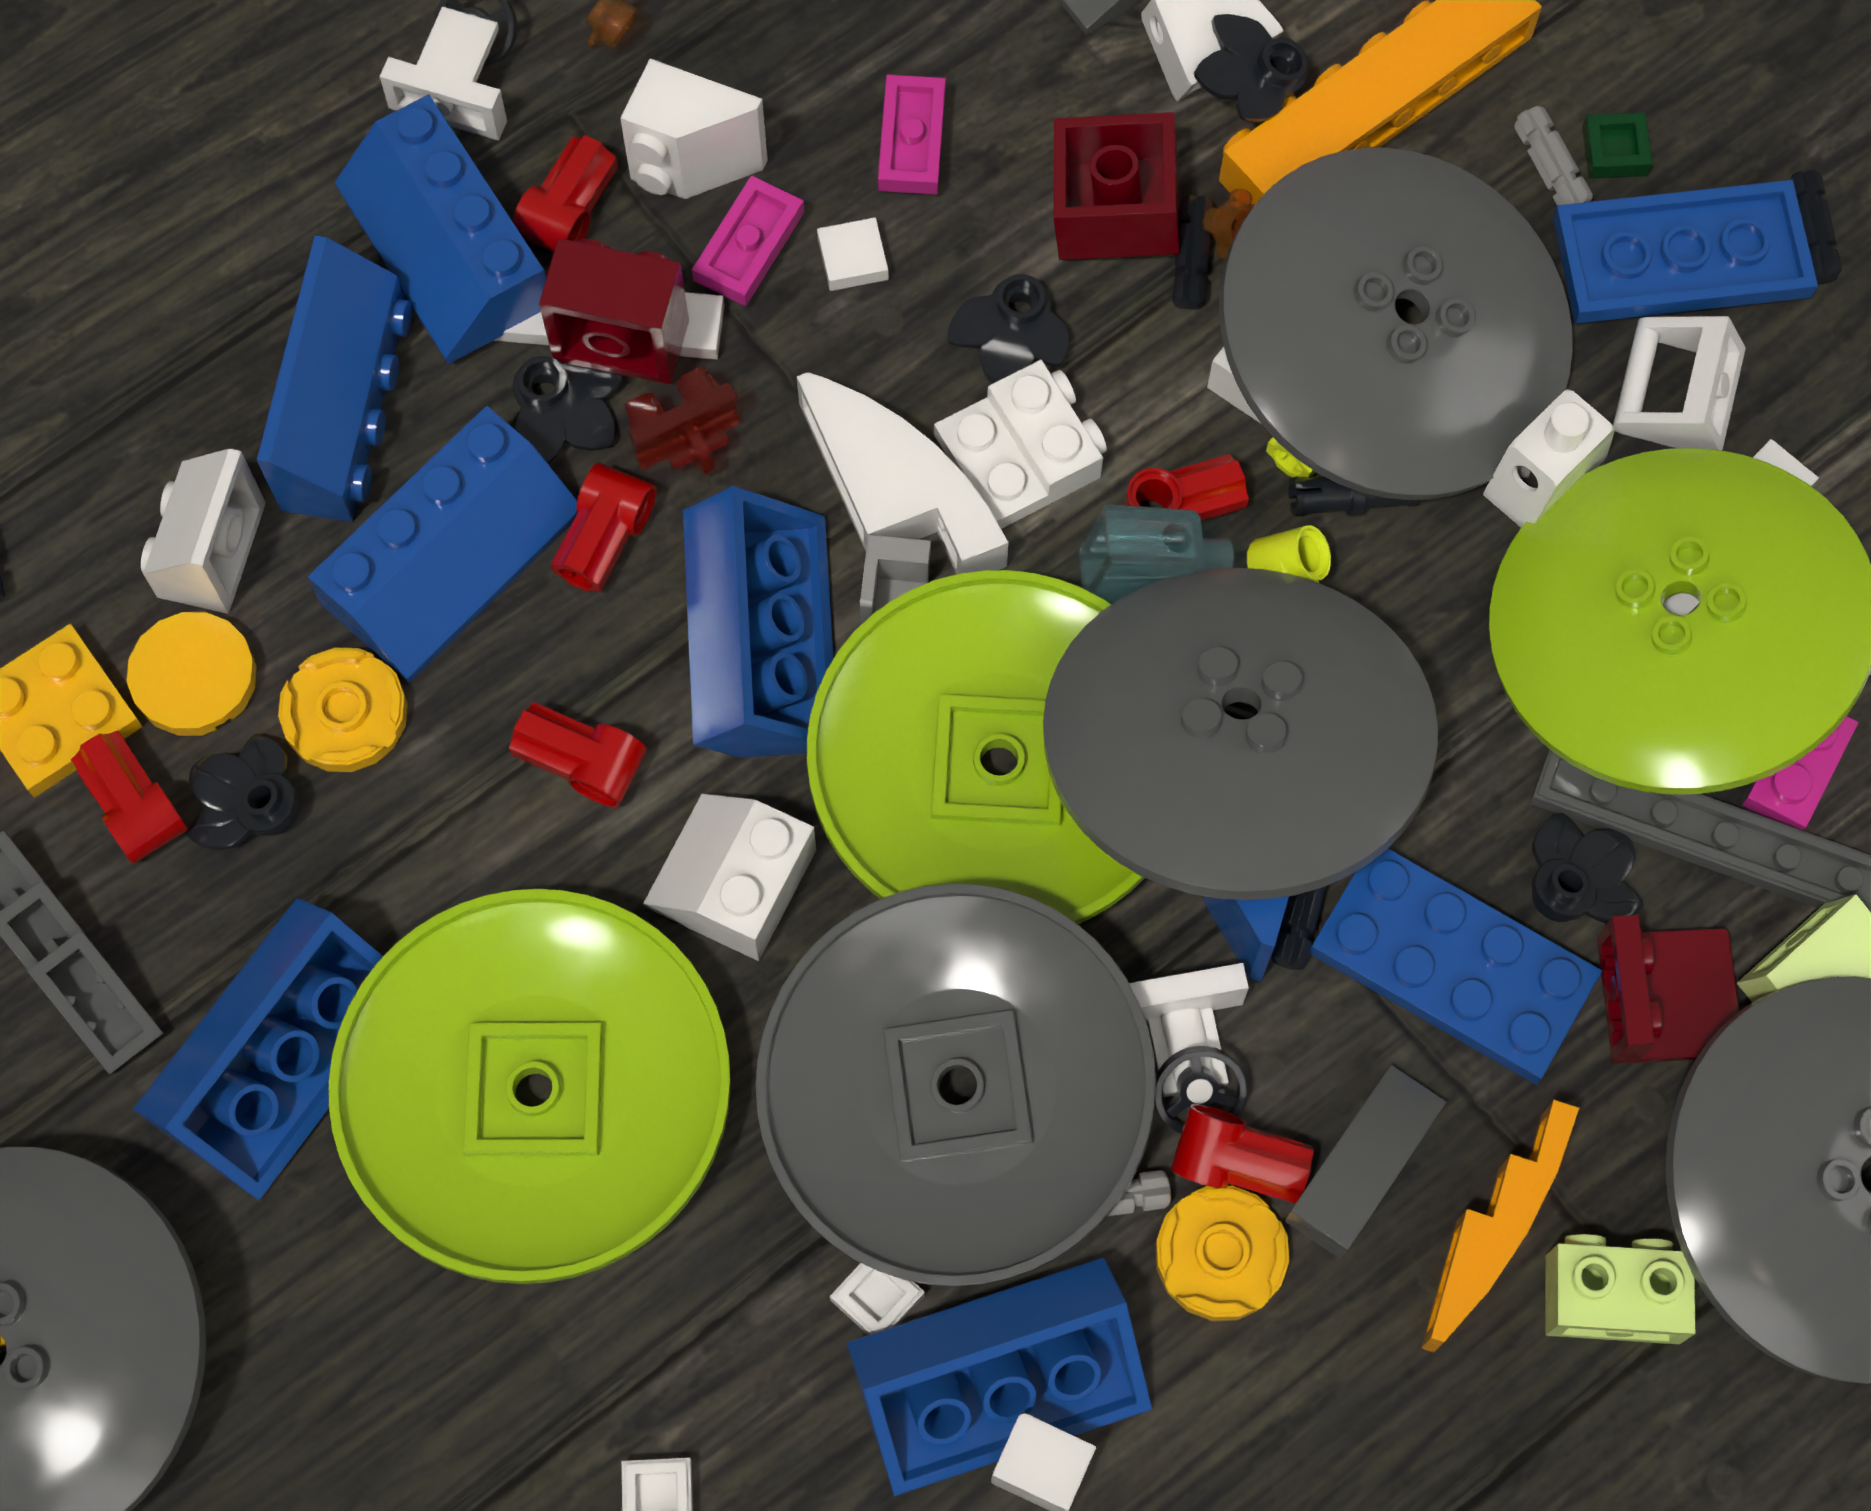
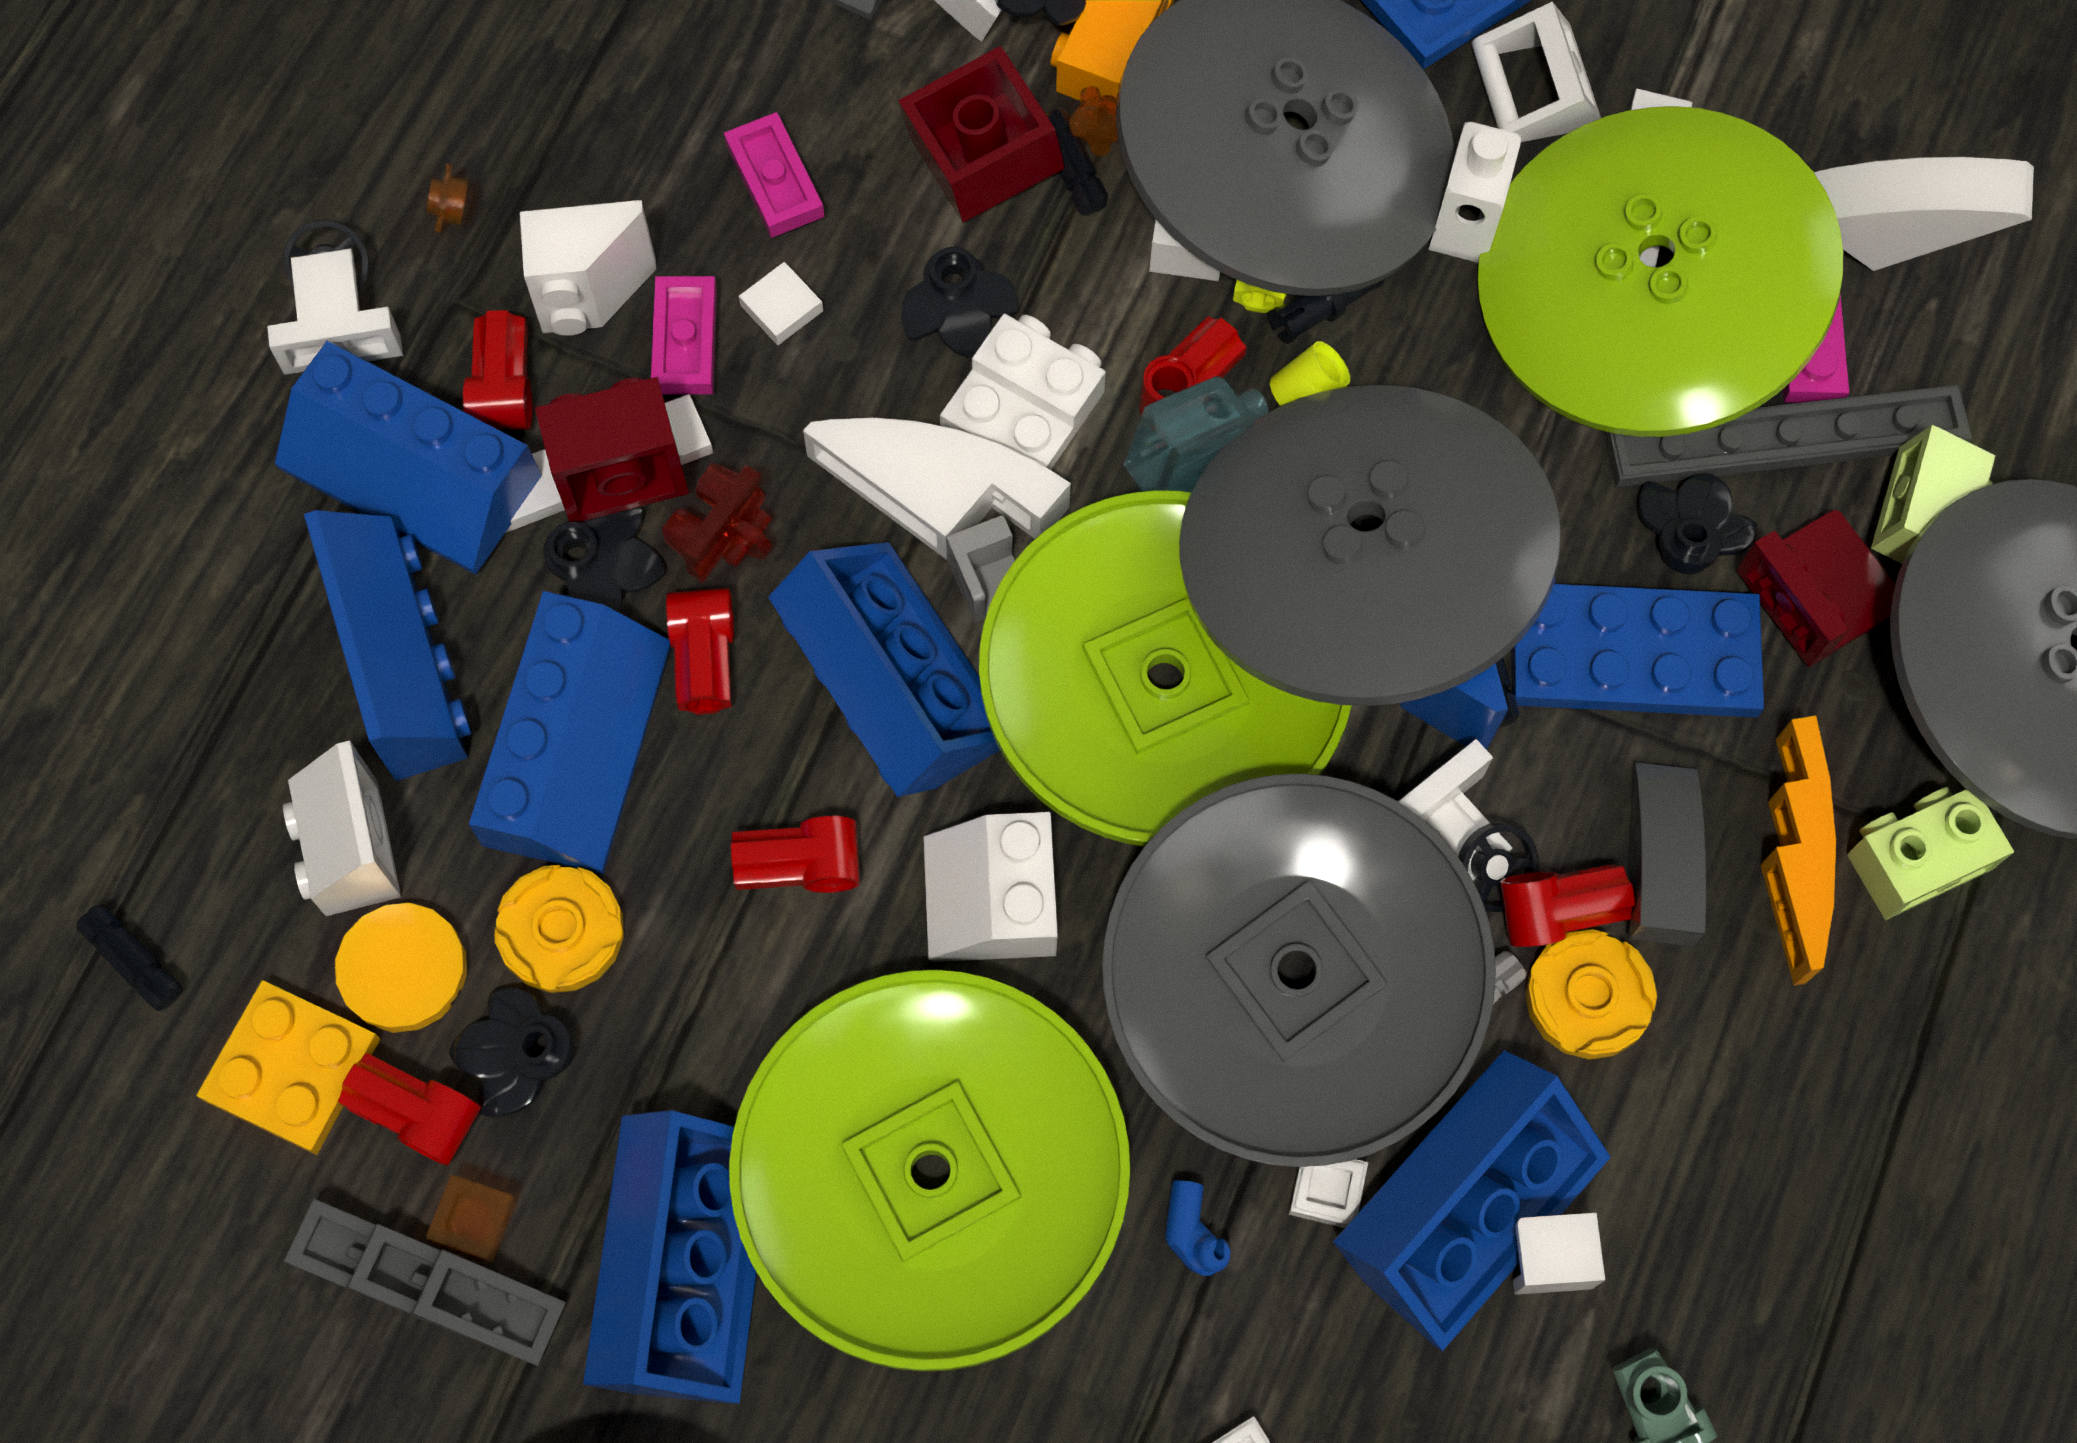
camera: 30 degrees left, 0 degrees up
none -> clear orange plate [426,1175,517,1263]
none -> blue arm [1165,1180,1231,1276]

